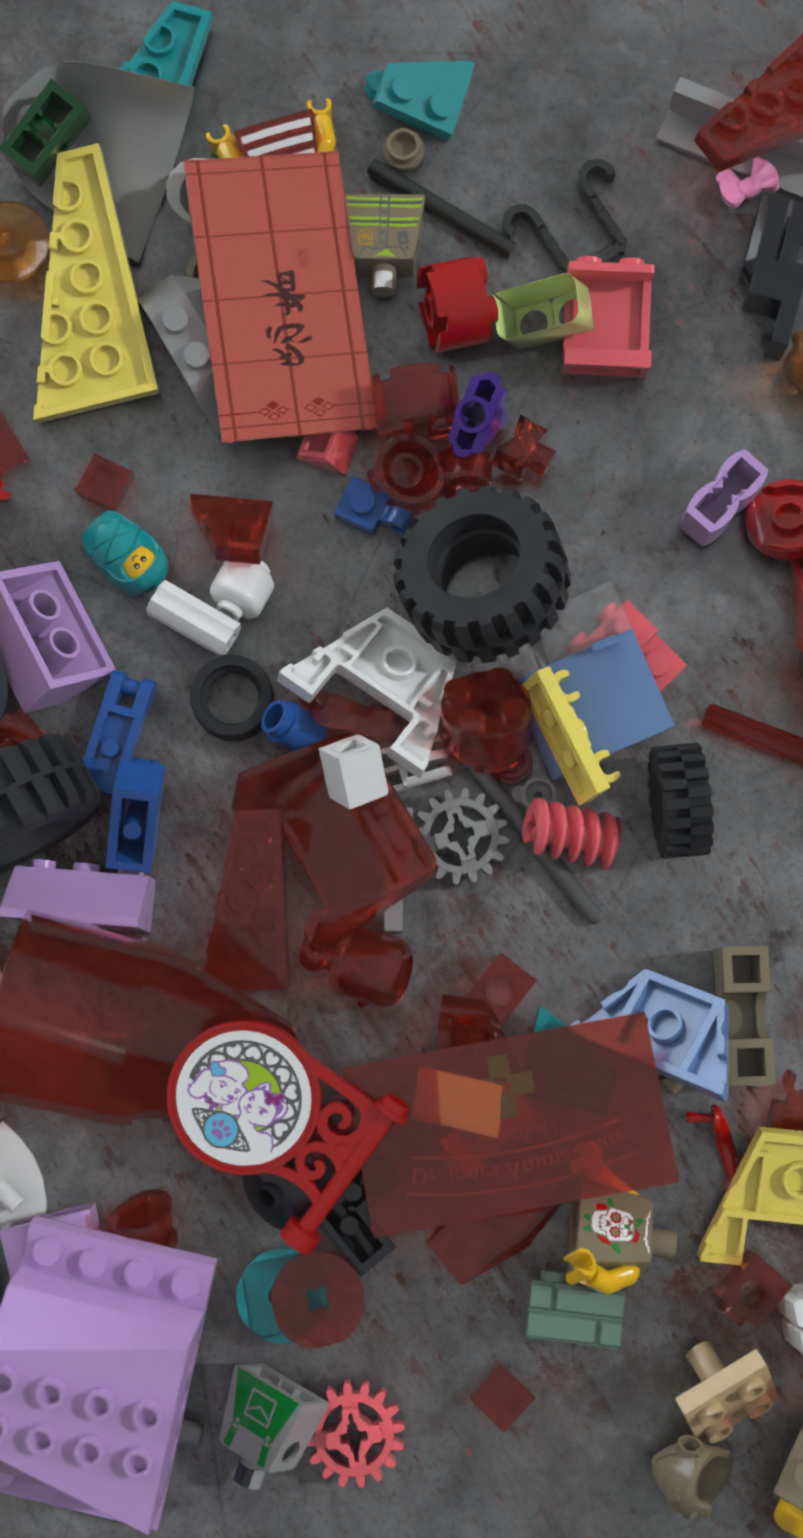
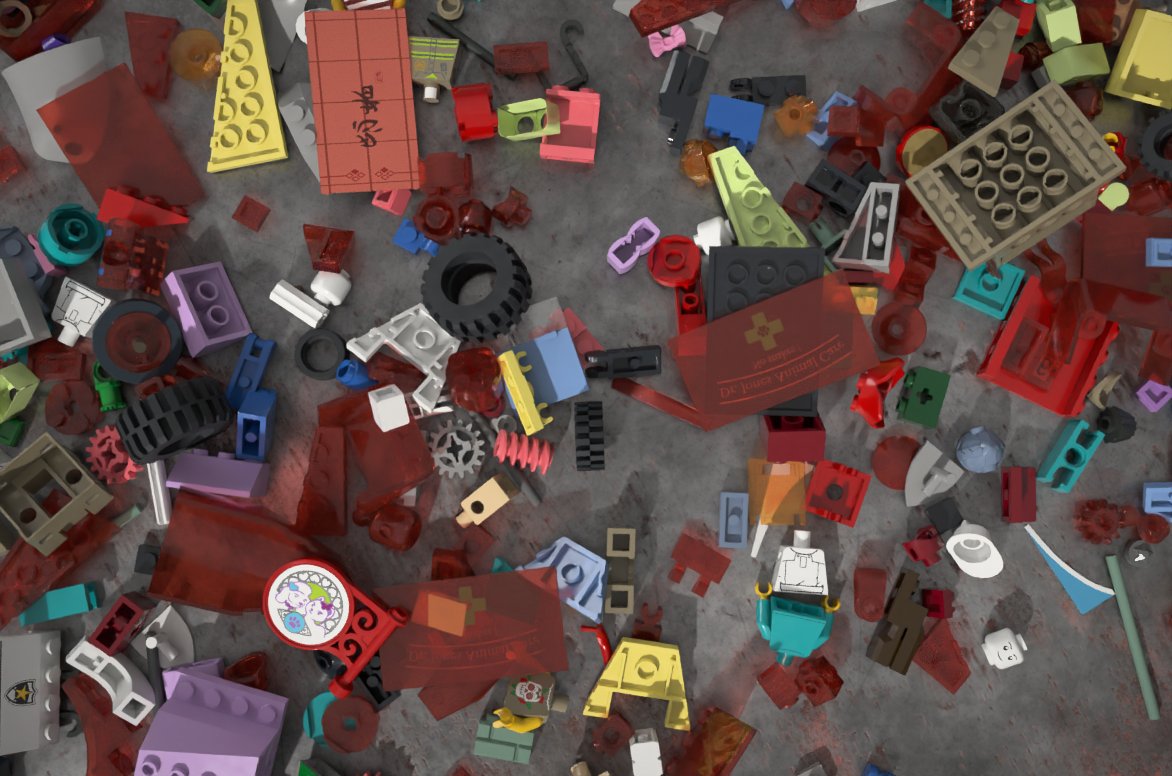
camera: 10 degrees right, 5 degrees up
teal piece [82,510,170,597] -> none
dark purple rock [447,371,509,458] -> none
none -> tan torso [455,471,521,528]
none -> clear red plate [493,41,550,75]
none -> black hinge [585,345,661,379]

